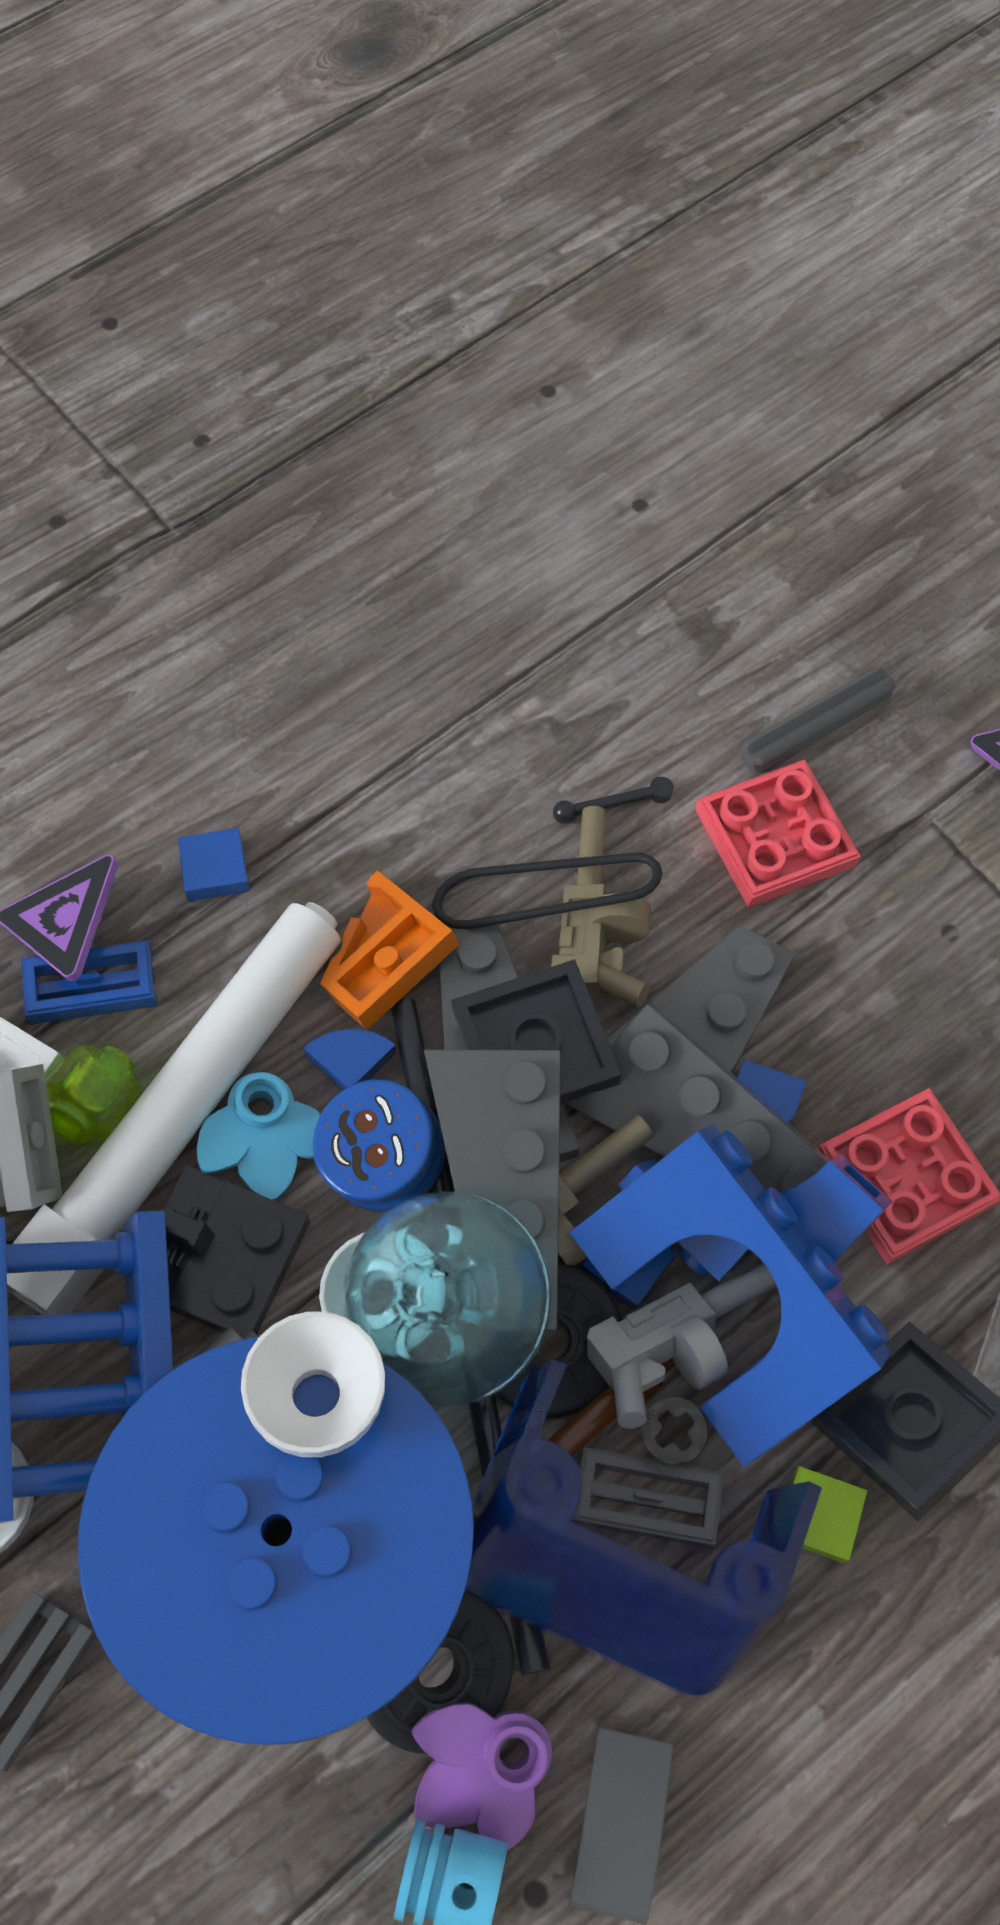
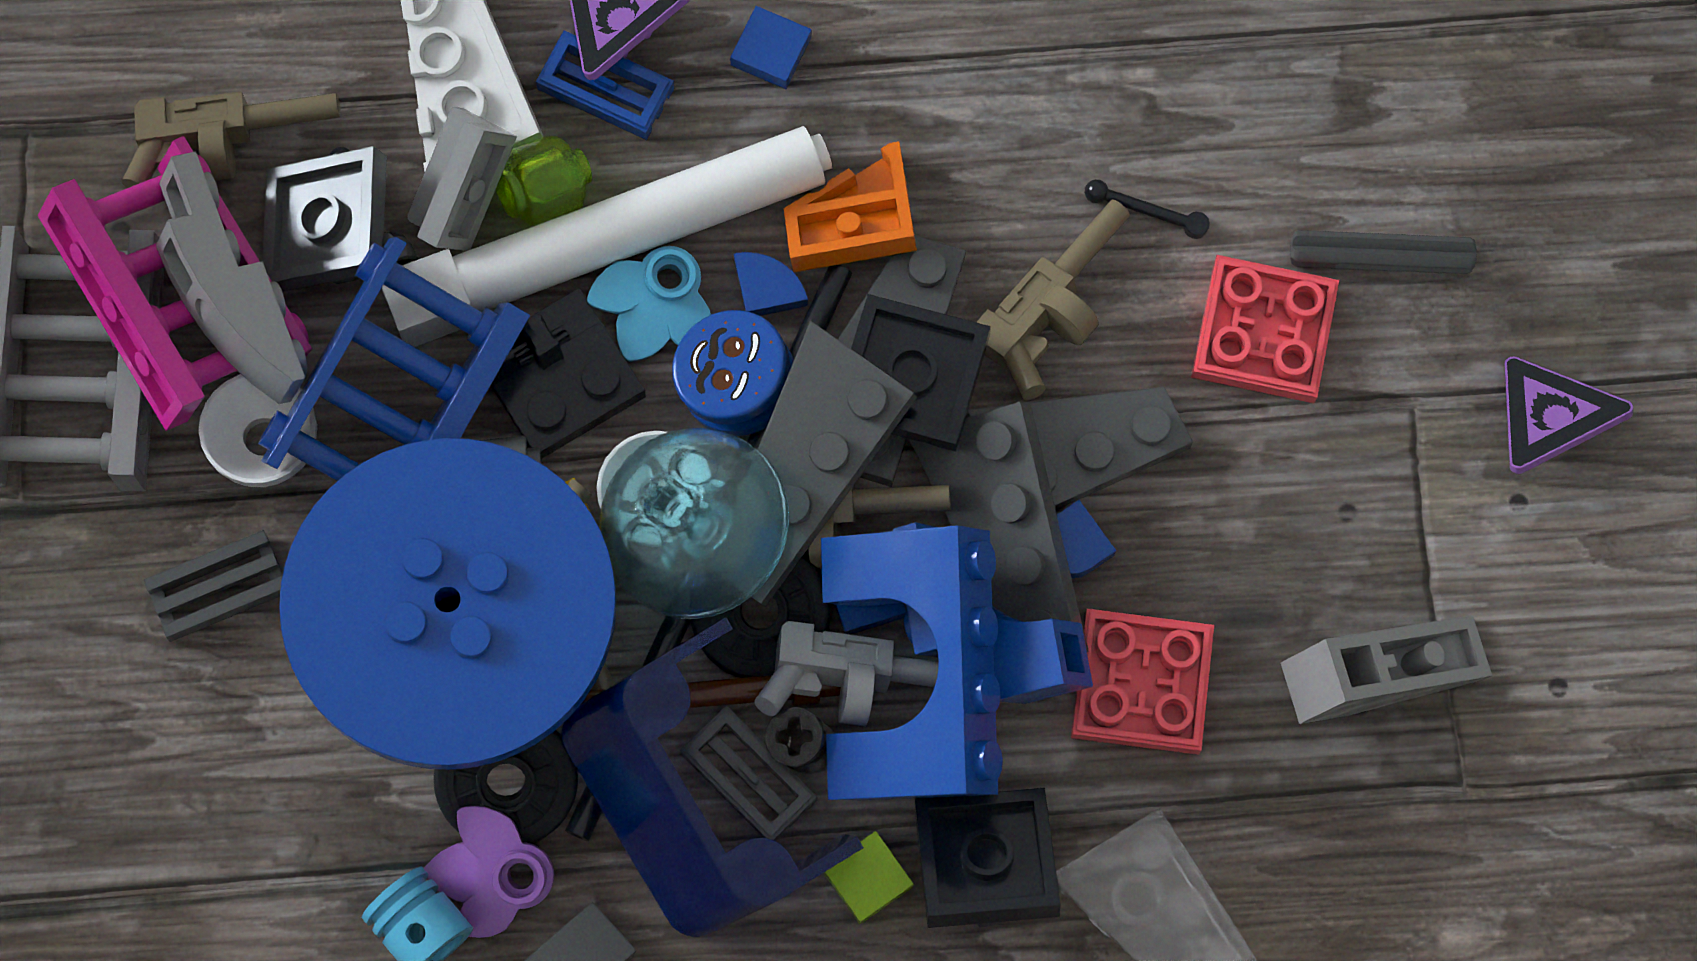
camera: 35 degrees right, 10 degrees up
white piece [241,1312,385,1457] -> none
black piece [432,853,663,929] -> none

